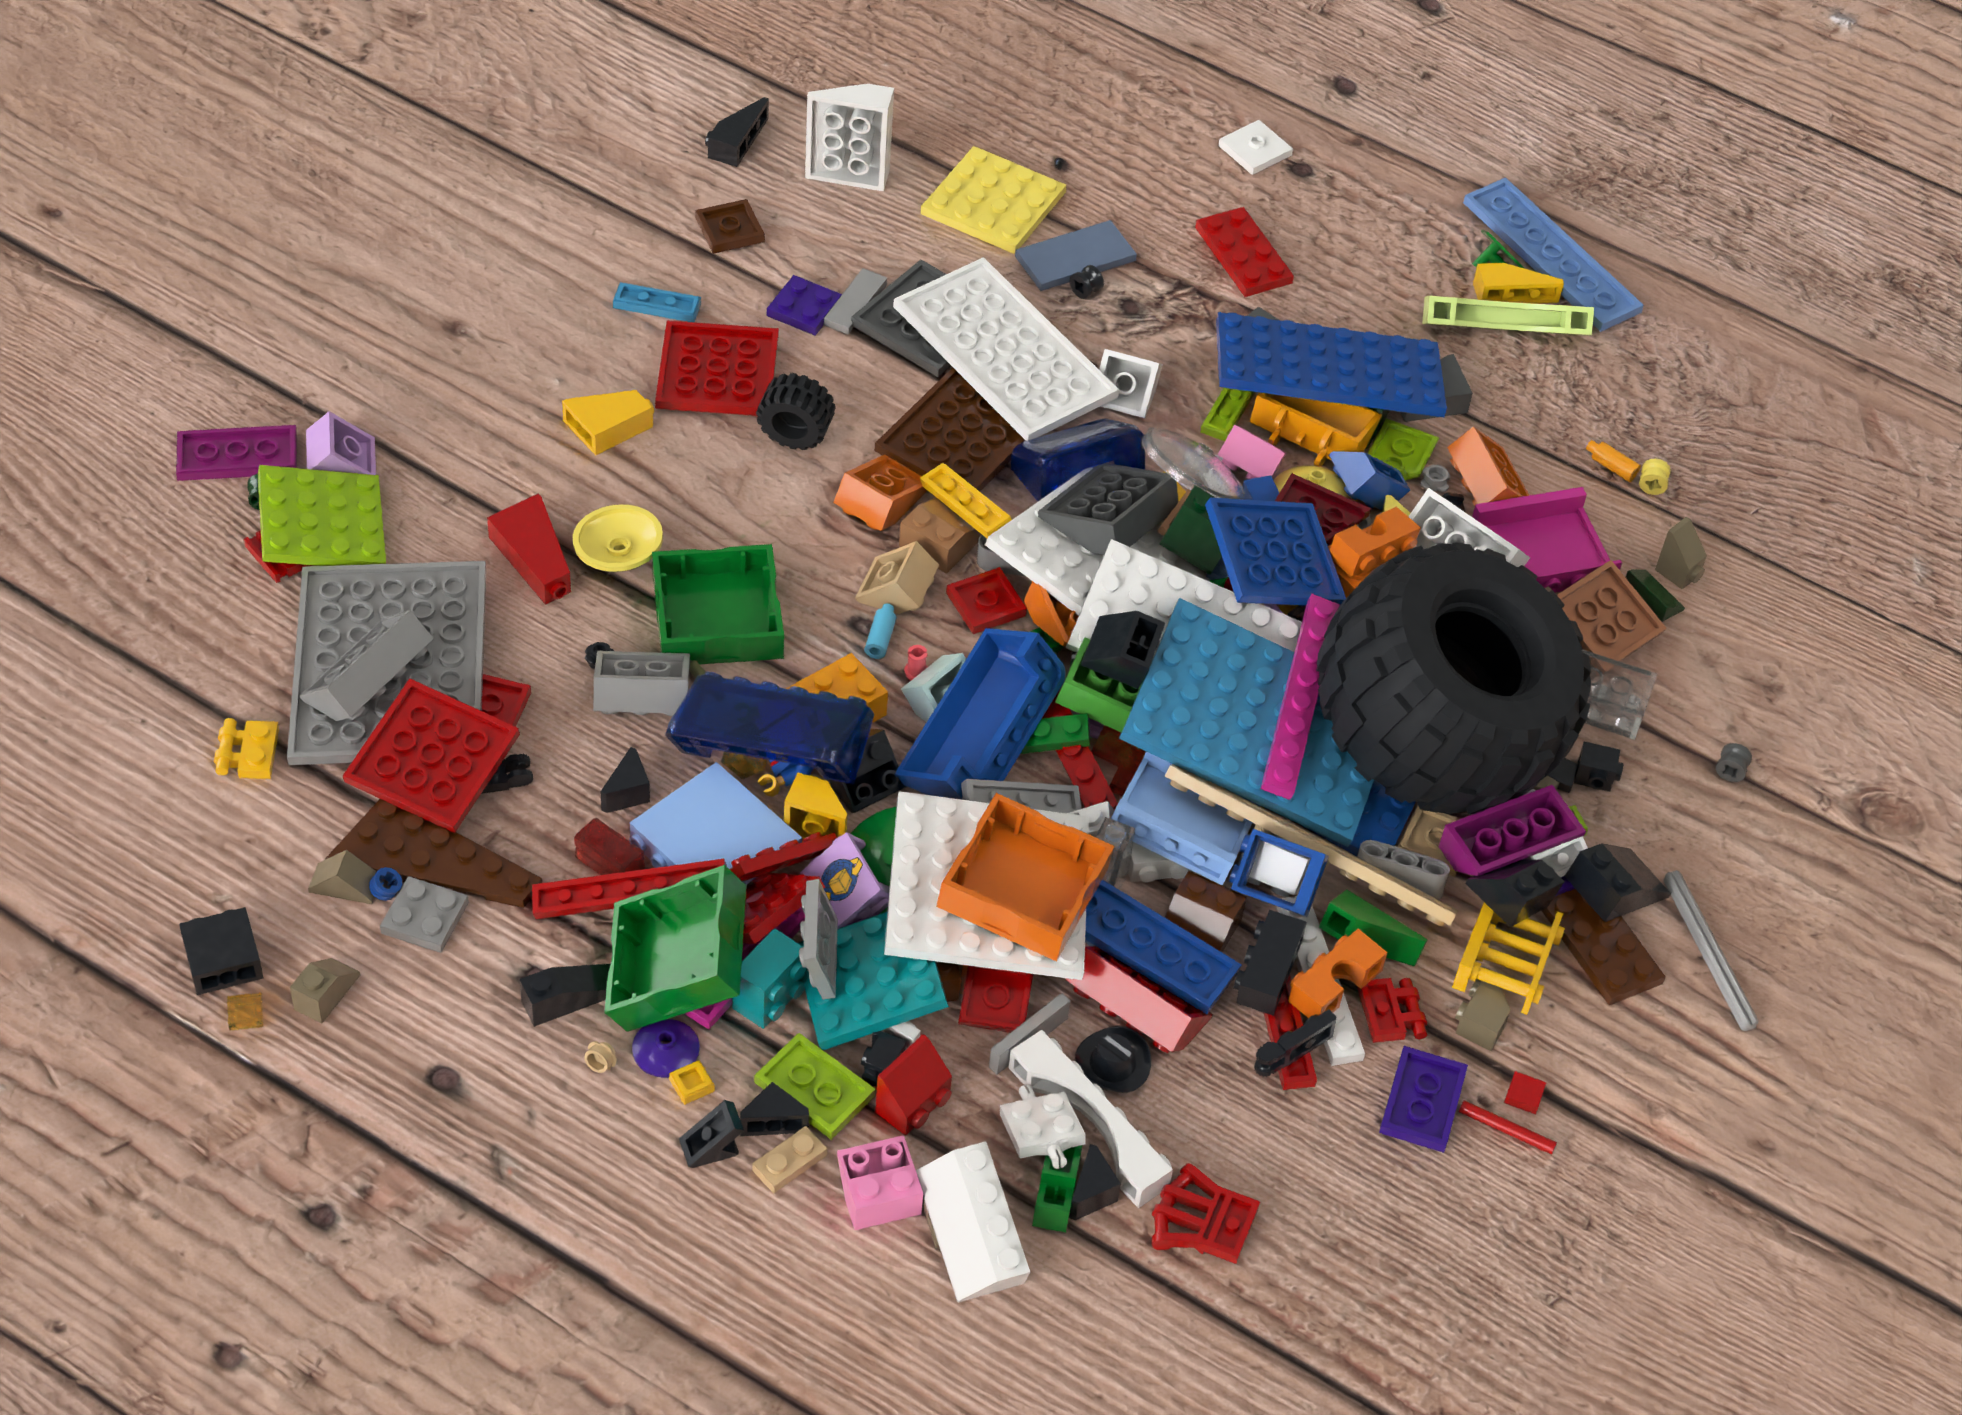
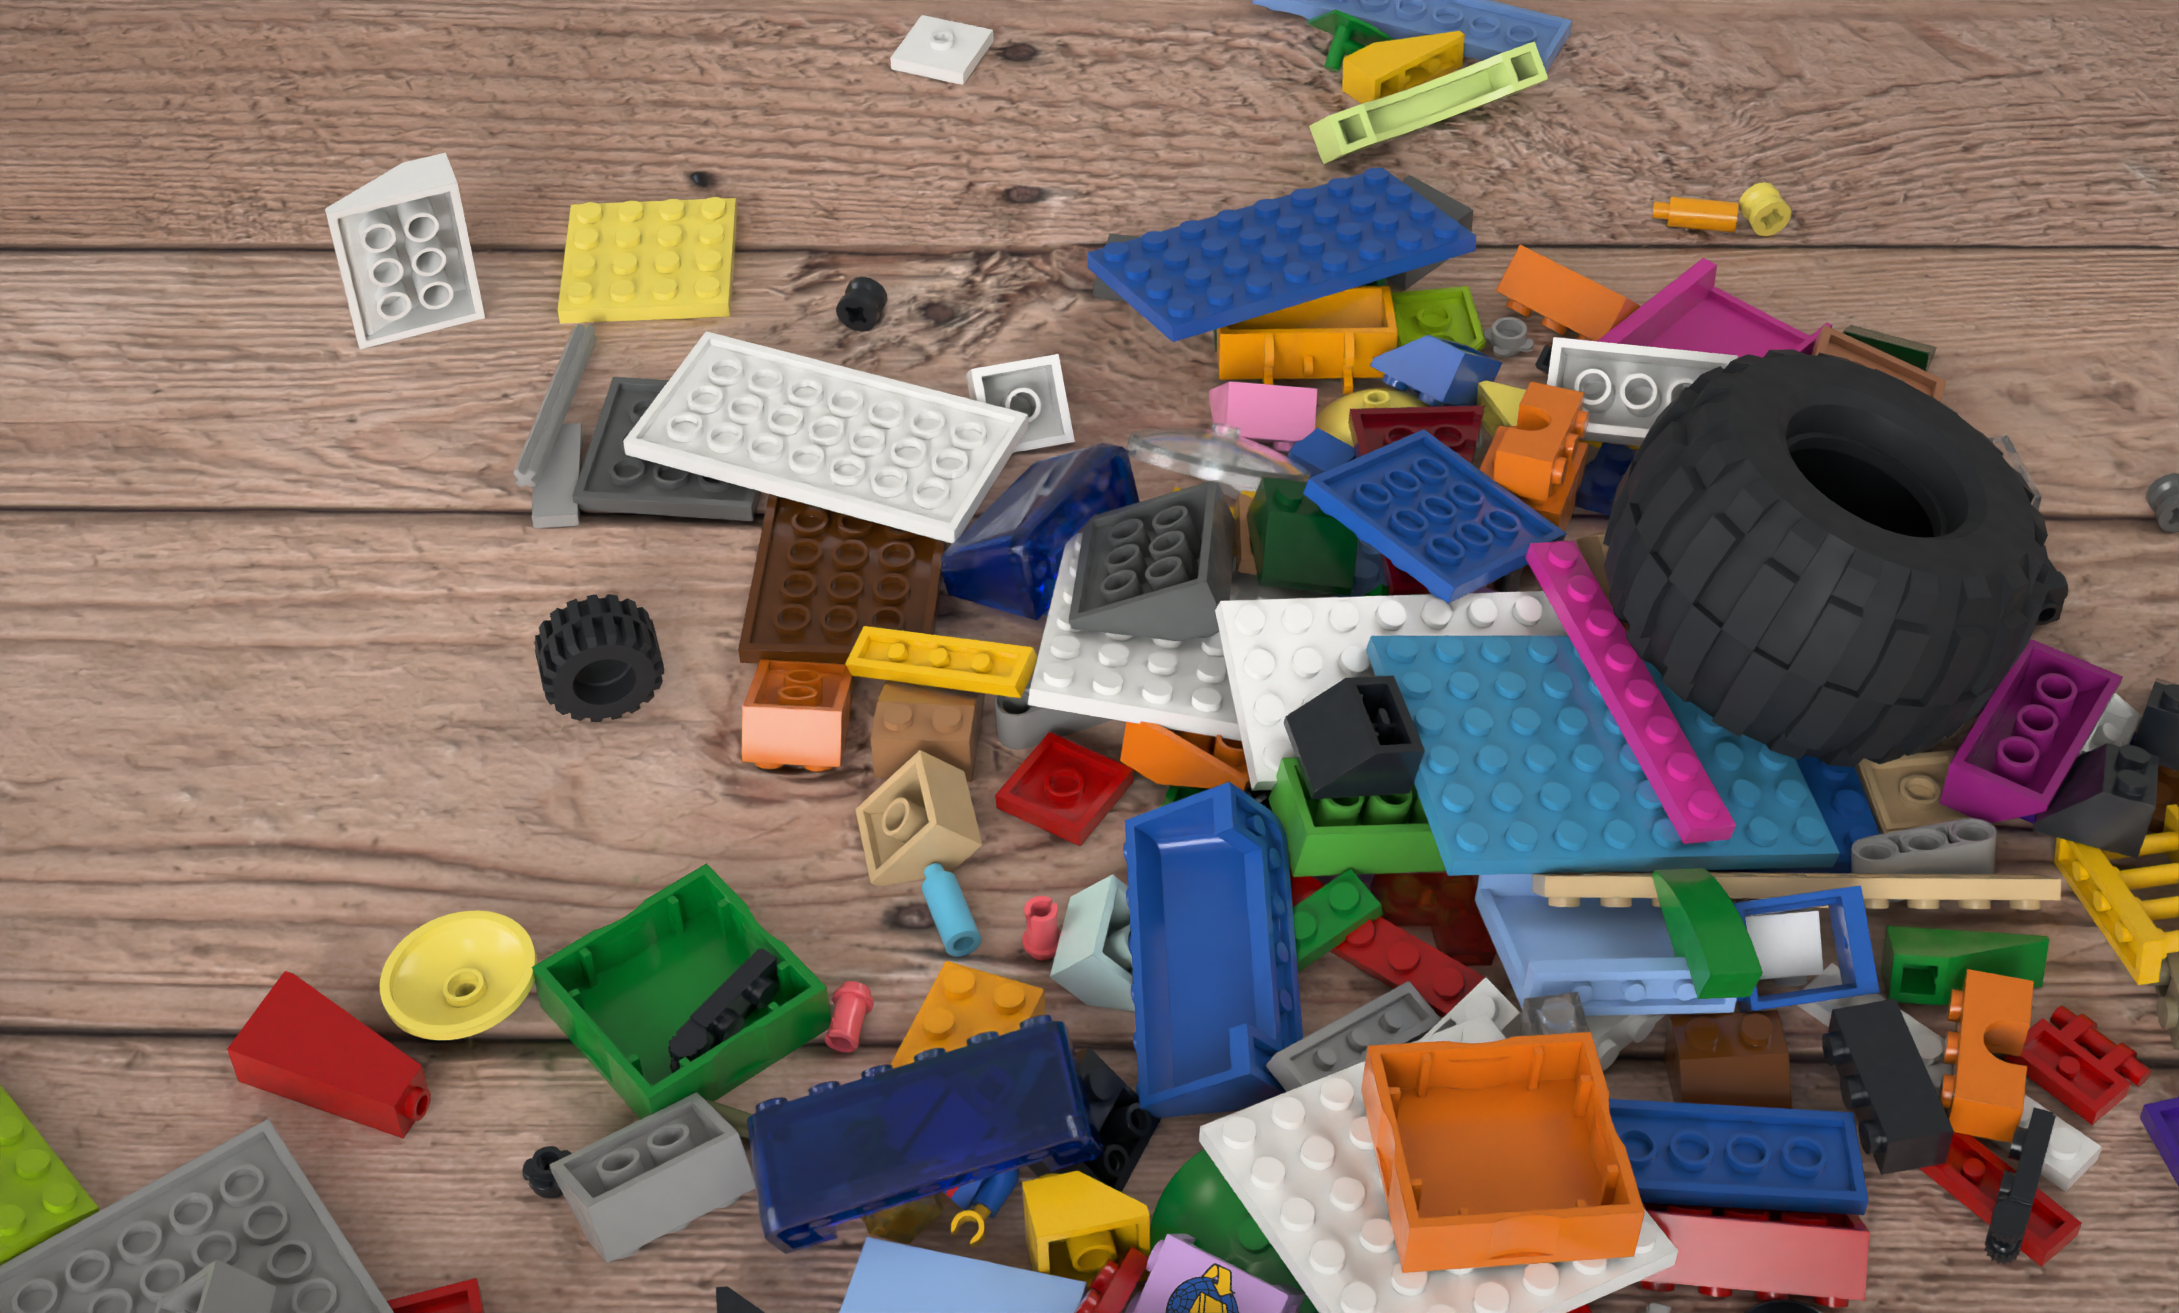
camera: 25 degrees left, 5 degrees down
yellow slope [562,390,654,456] -> none
dark azure tile [613,282,701,322] -> none
red plate [655,320,779,416] -> none
reddish brown plate [695,199,765,254] -> none
black slope [705,97,769,167] -> none
dark purple plate [767,275,842,336] -> none
sand blue tile [1015,220,1137,291] -> none
red plate [1195,207,1294,297] -> none
lime tile [1200,388,1255,441] -> none
dark tan slope [1655,517,1707,589] -> none
none -> light grey axle [513,323,597,488]
none -> black hinge [668,948,778,1073]
none -> coral pin [825,981,874,1053]
none -> green slope [1652,868,1763,999]

